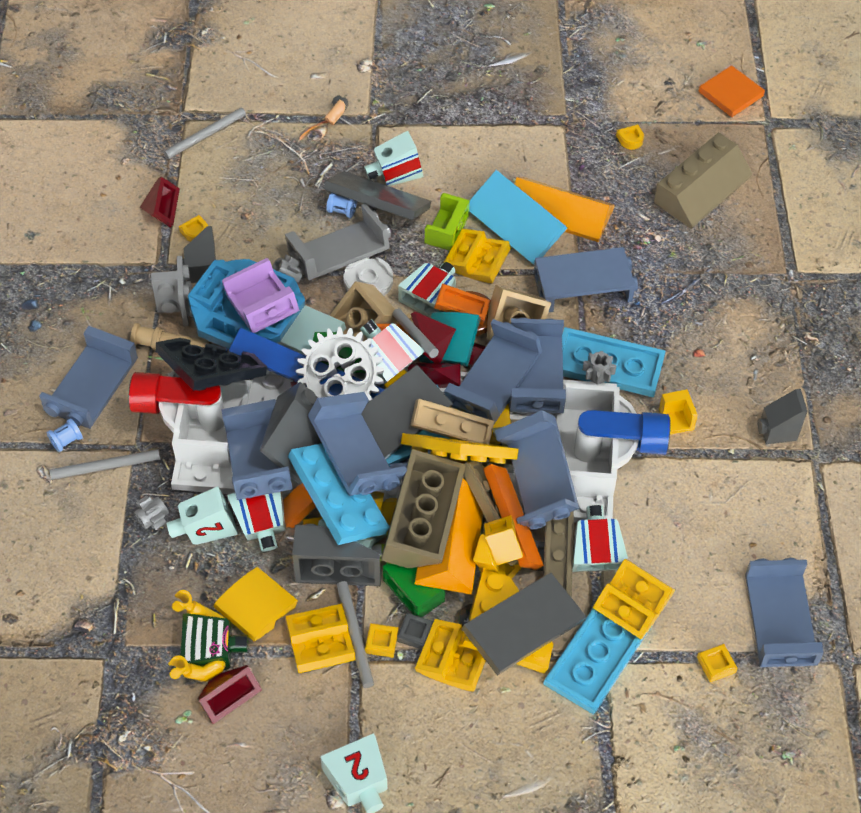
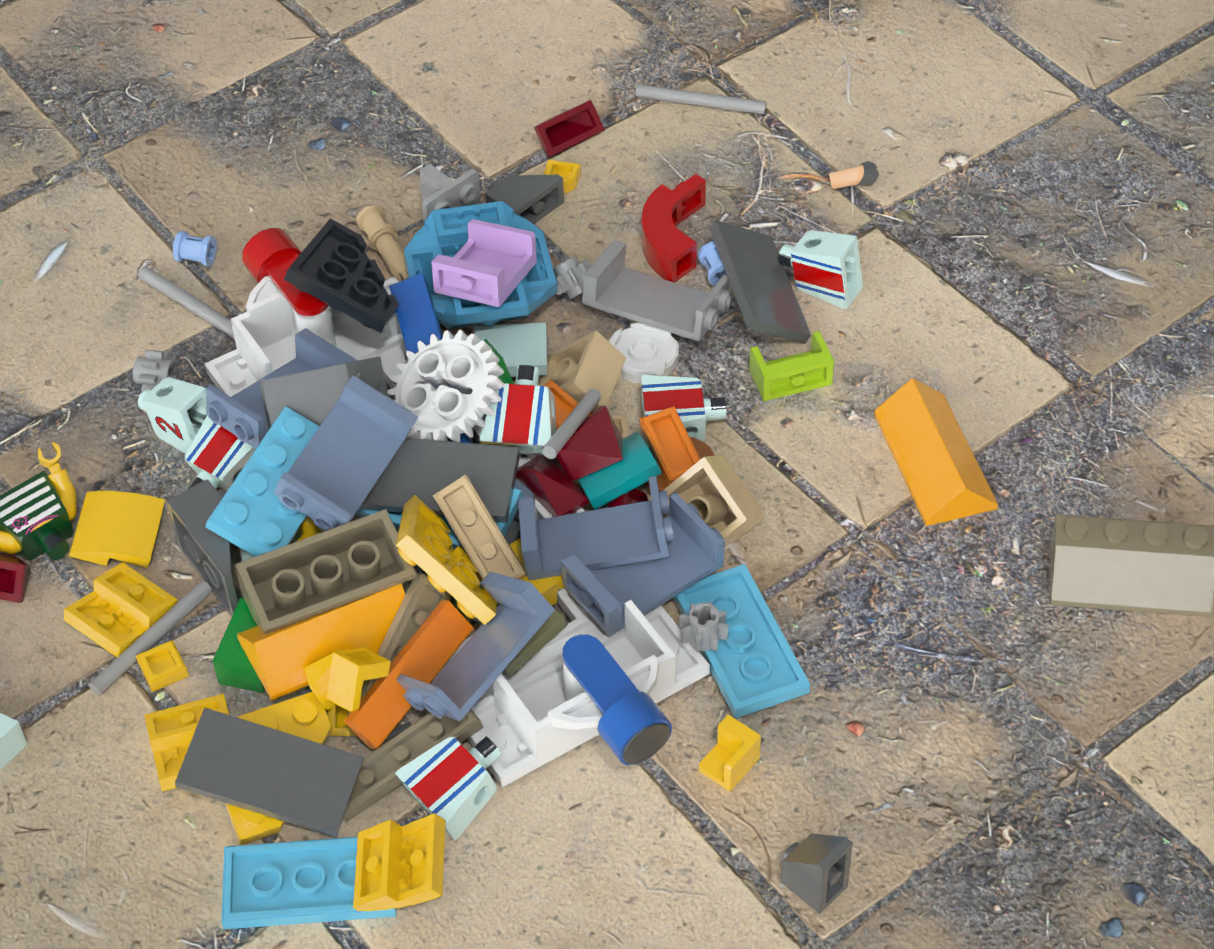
camera: 55 degrees right, 5 degrees down
sand blue panel [39,326,138,429] -> none
dark grey tile [397,613,434,650] -> none
yellow slope [444,229,511,284] -> none
medium azure tile [469,170,567,265] -> none
sand blue panel [533,247,638,312] -> none
yellow tile [616,124,644,150] -> none
none -> red arch [641,174,706,283]

